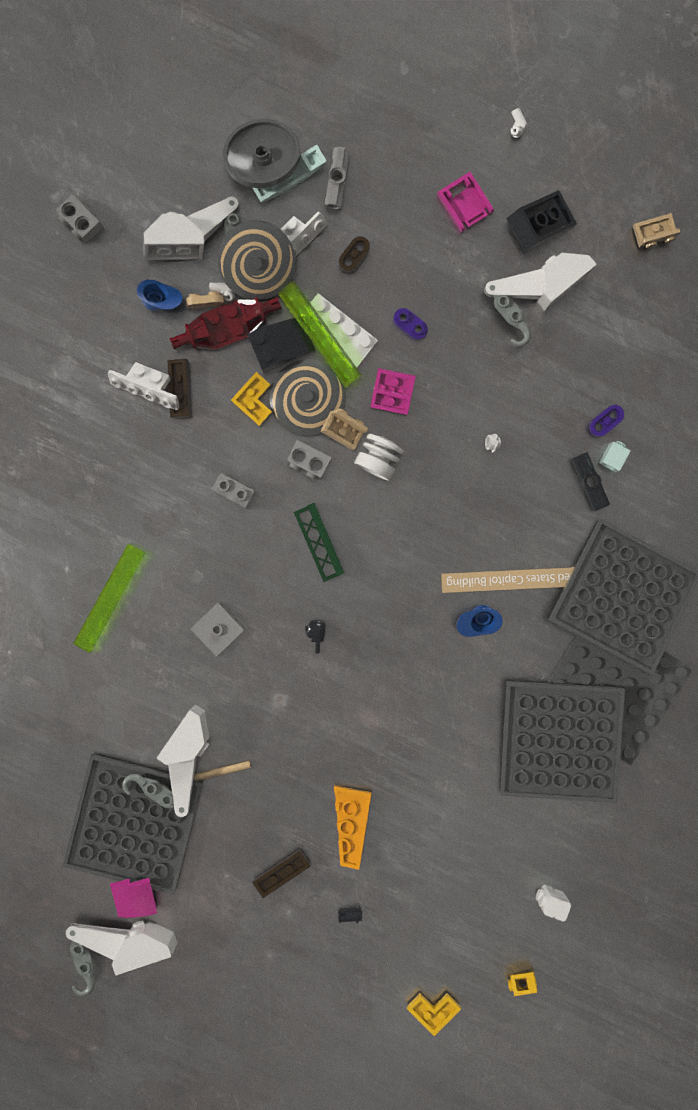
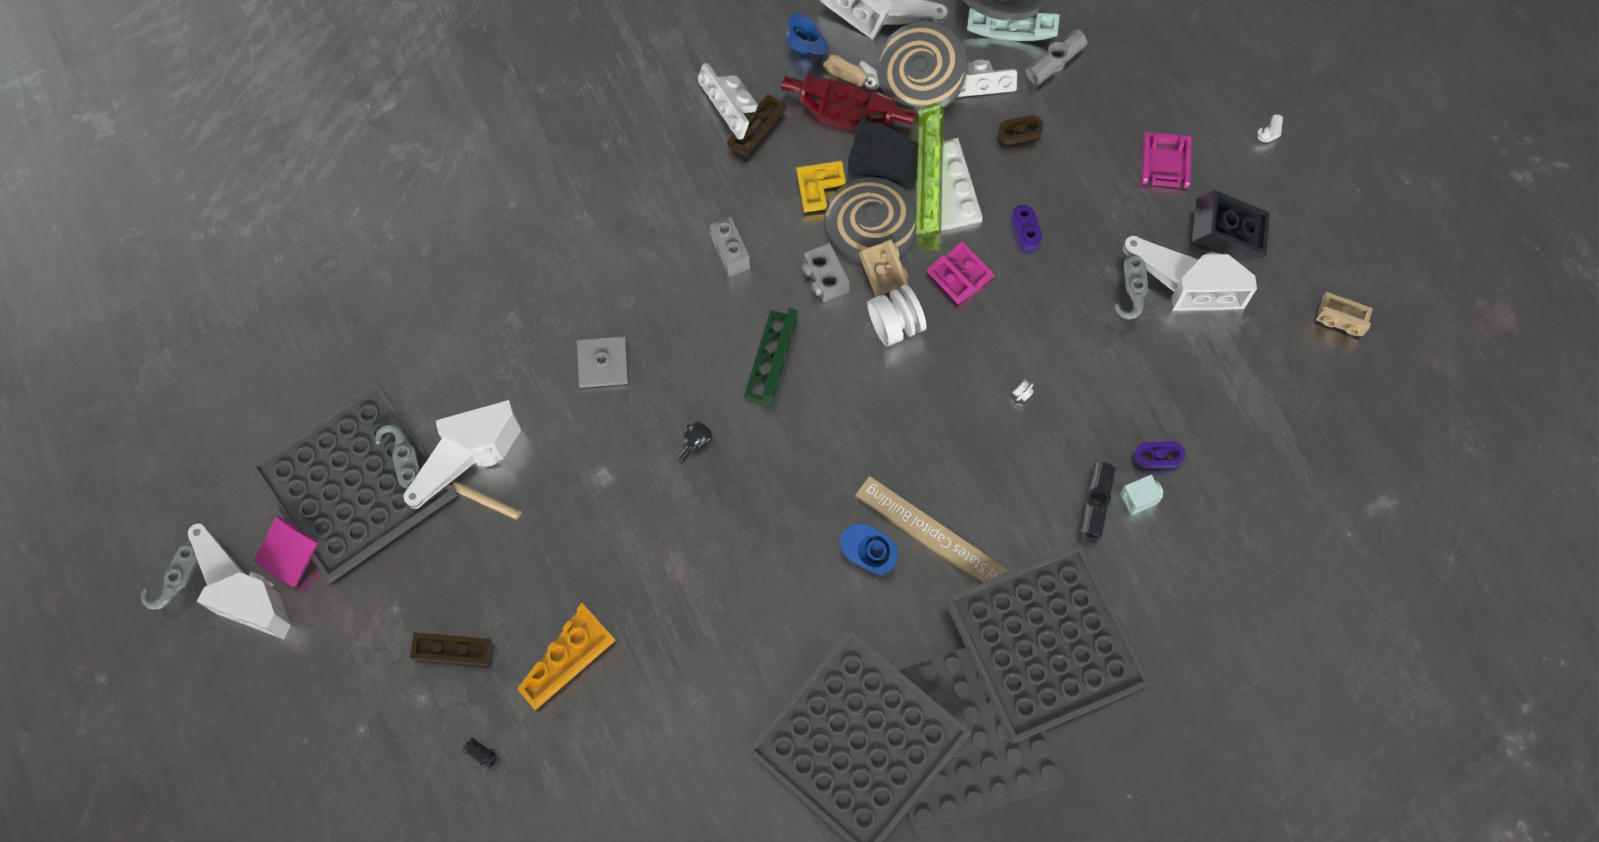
camera: 45 degrees right, 20 degrees down
clear neon green plate [73,543,146,653] -> none

